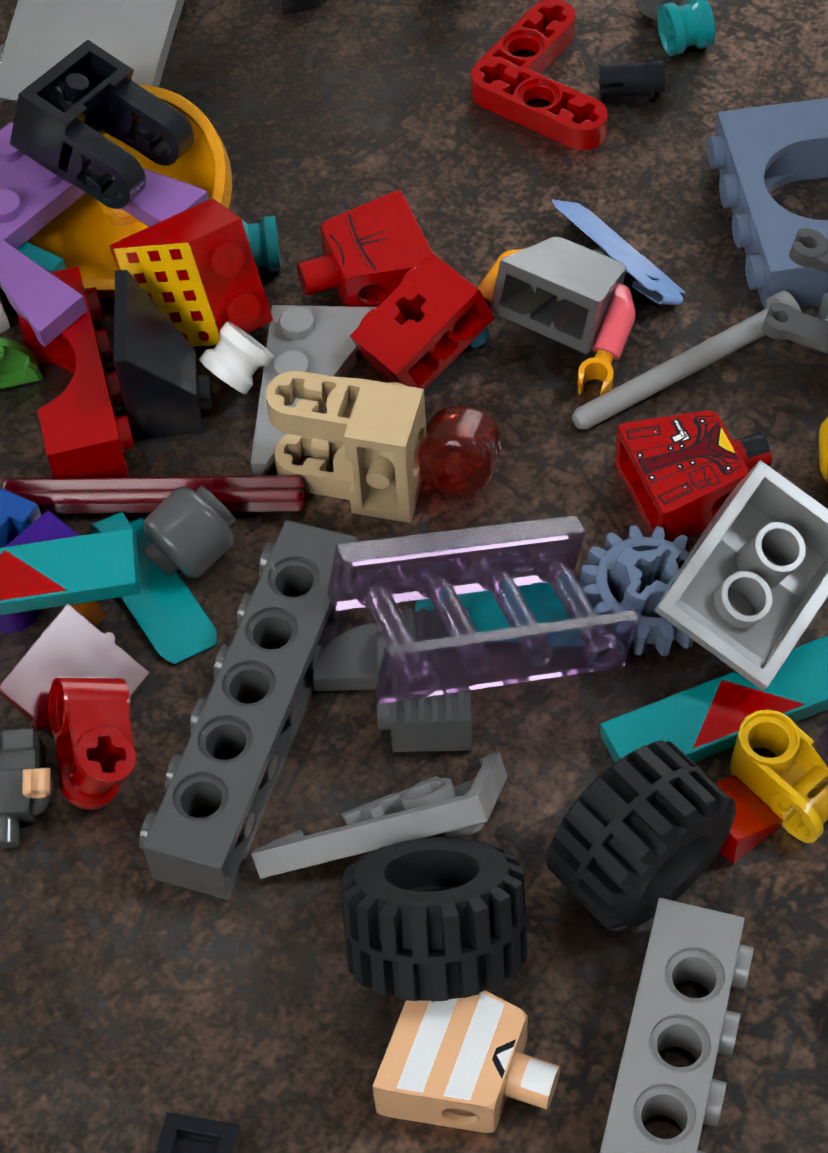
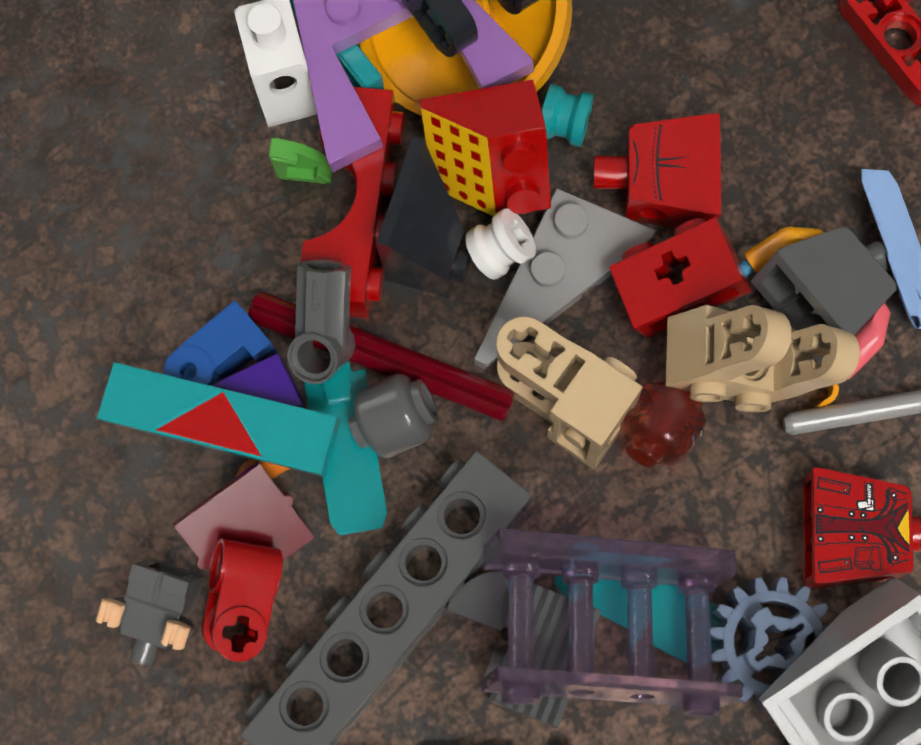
camera: 25 degrees right, 20 degrees up
none -> dark grey piece [287,259,355,384]
none -> tan brick [666,305,860,412]

